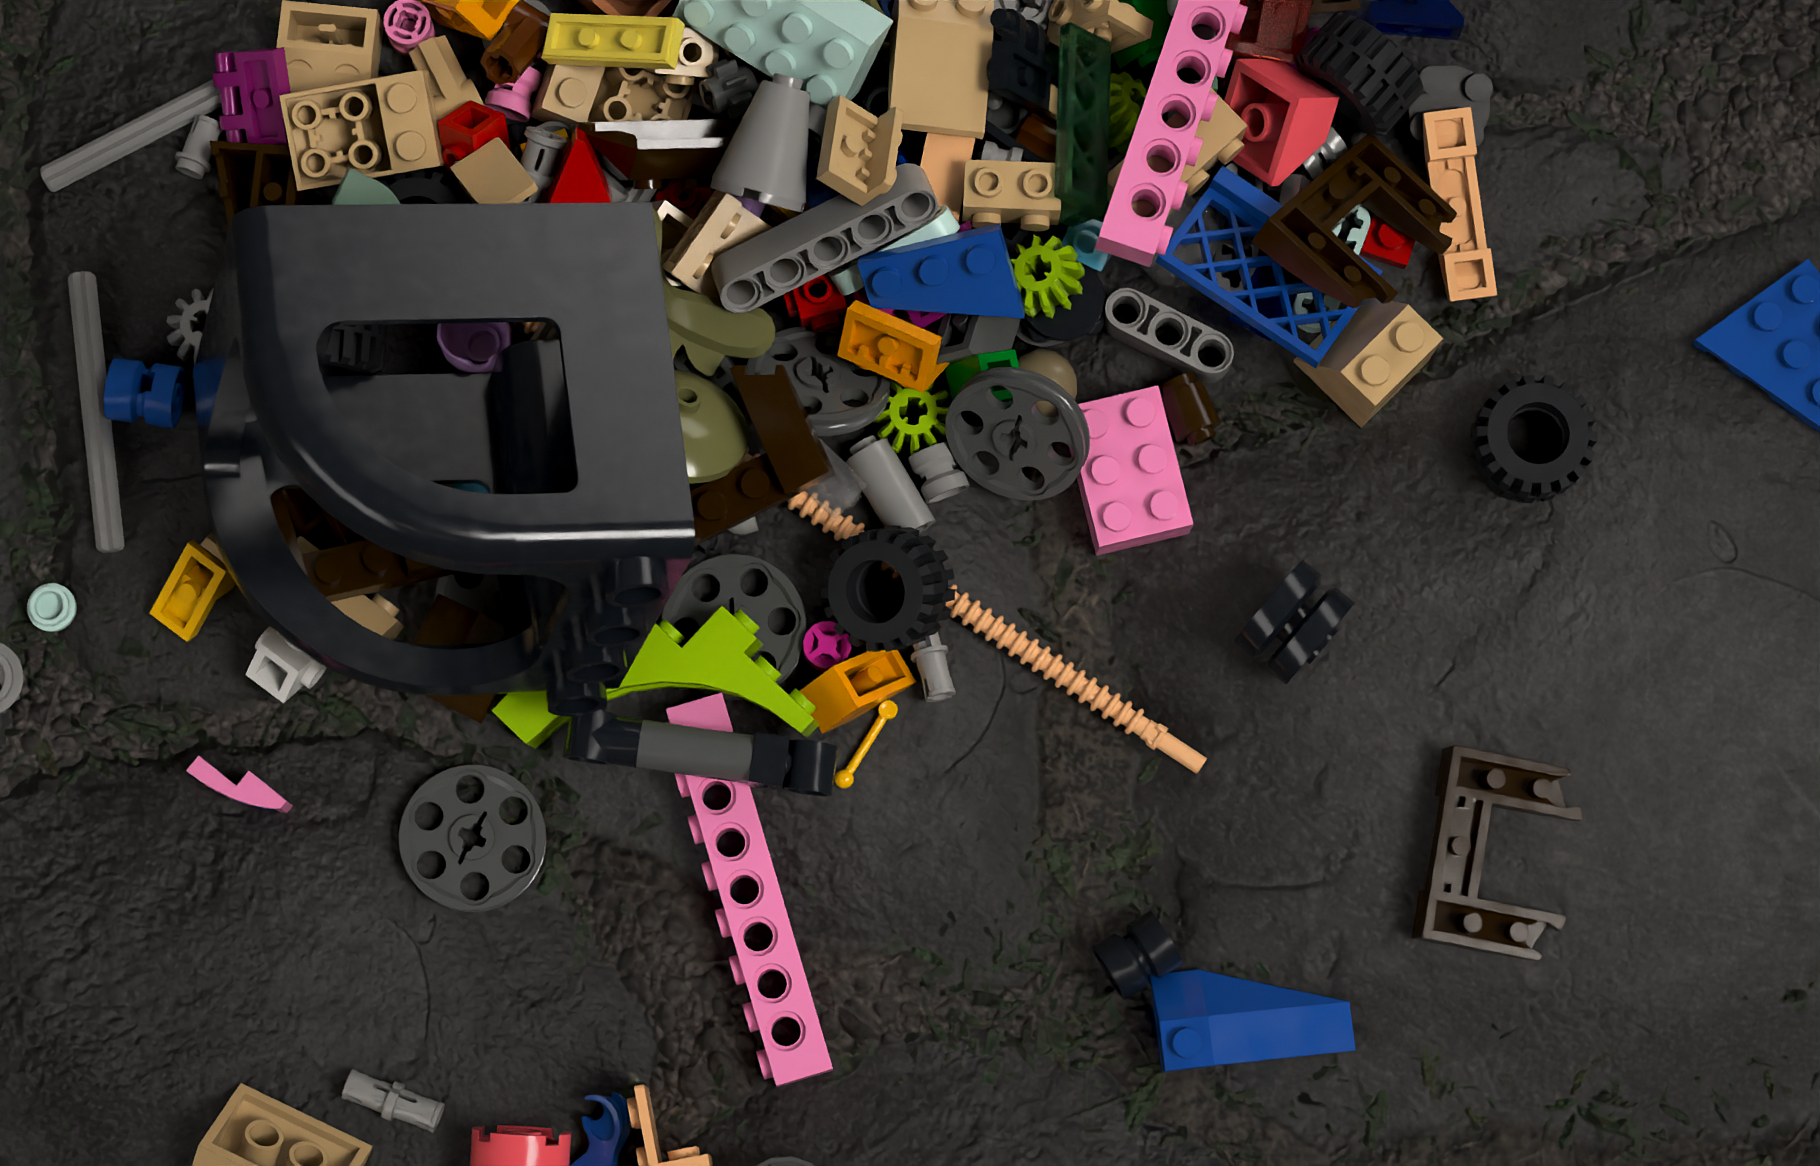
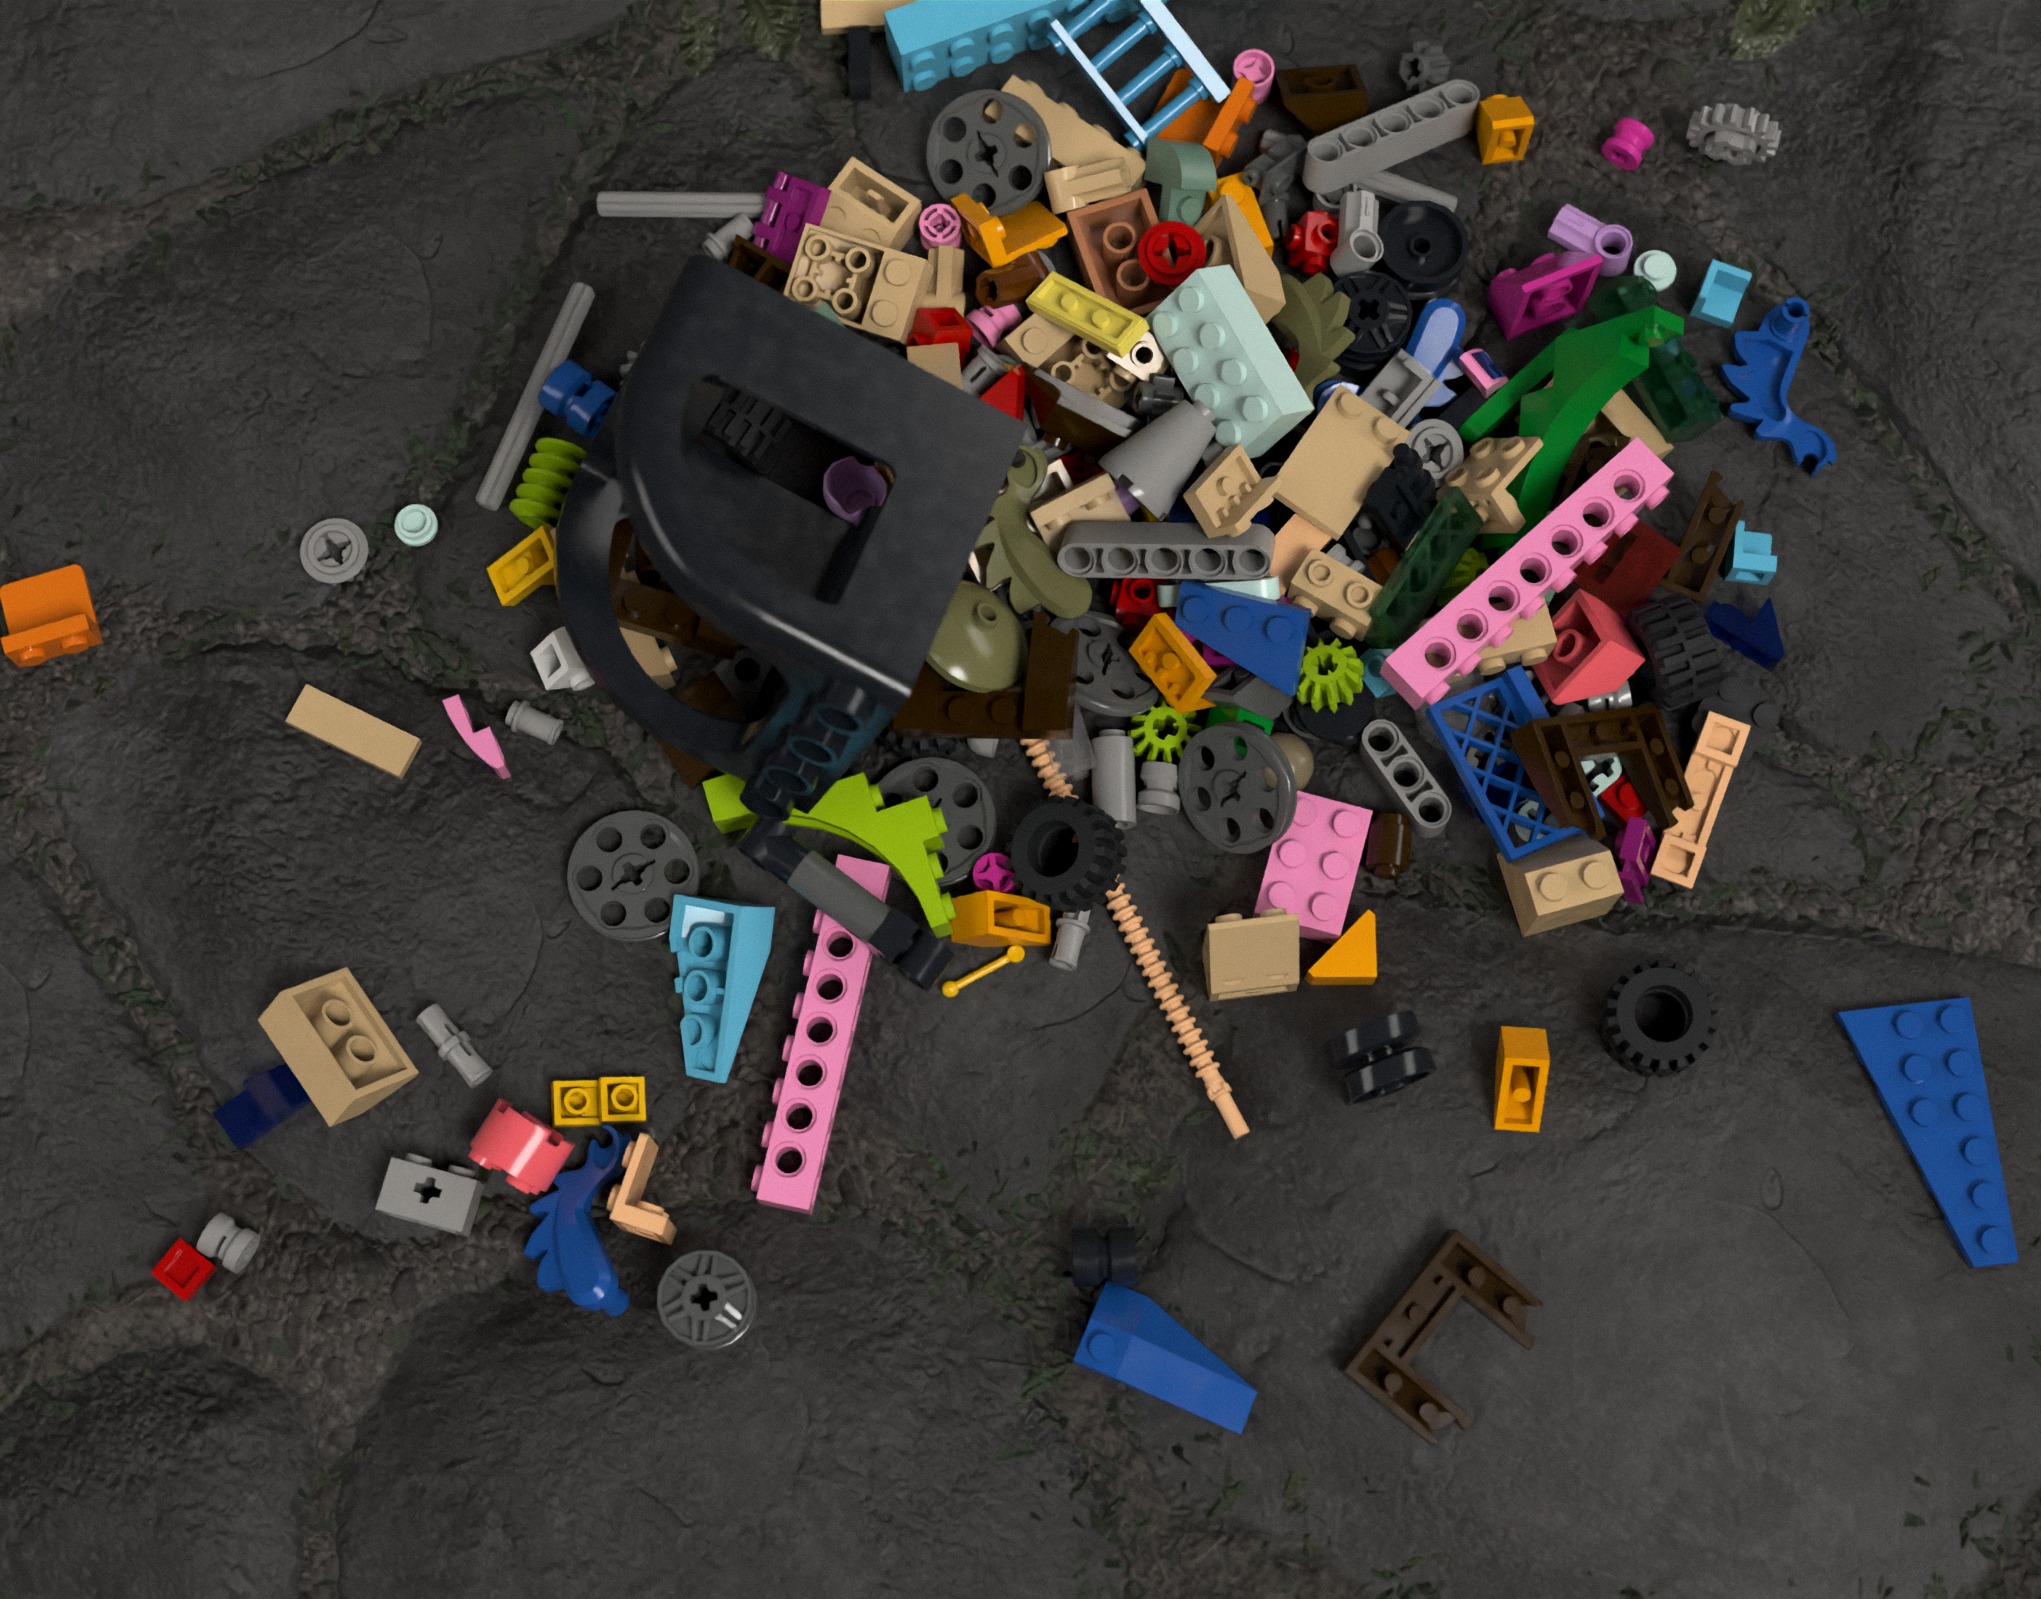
camera: 35 degrees right, 5 degrees down
none -> tan tile [285,684,422,780]
none -> light grey pin [505,700,564,745]
none -> lime piece [509,438,586,530]
none -> yellow slope [551,1076,646,1128]
none -> medium azure wedge [669,894,775,1083]
none -> tan slope [1202,908,1299,1002]
none -> light orange slope [1305,909,1377,985]
none -> light orange slope [1494,1026,1550,1132]
none -> magenta plate [1615,816,1658,905]

